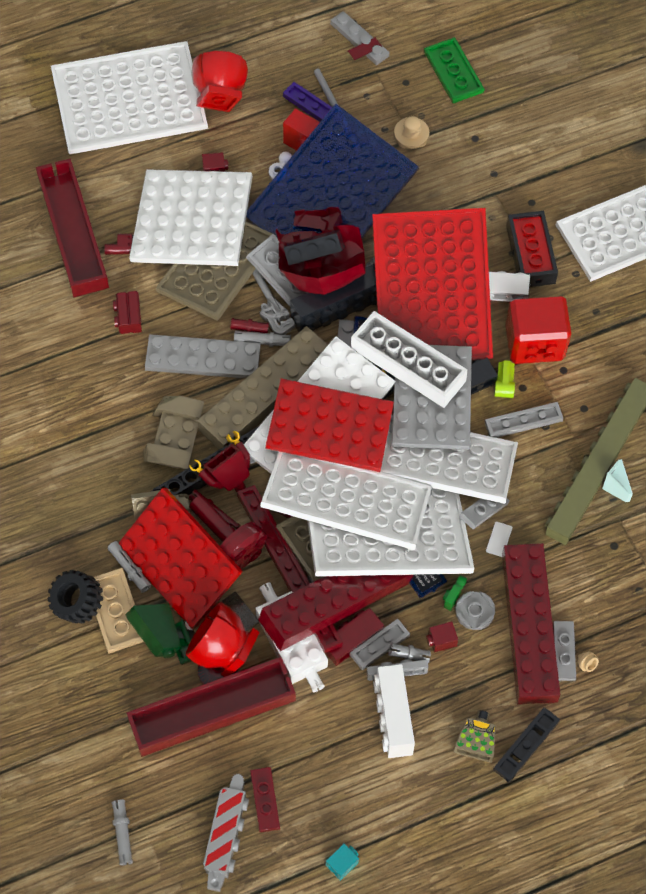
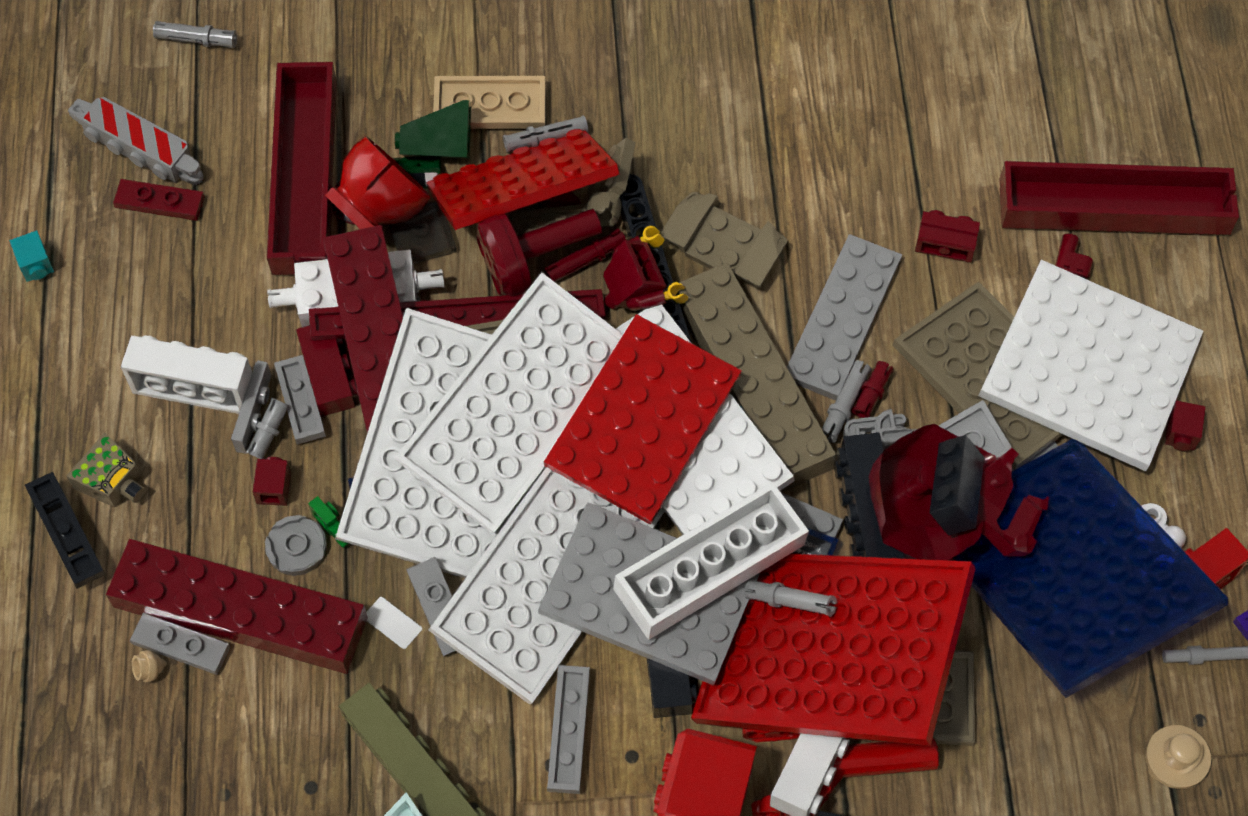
camera: 110 degrees right, 0 degrees up
black tyre [47,570,103,624] -> none
lime piece [494,360,515,398] -> none
none -> light grey pin [744,579,837,616]

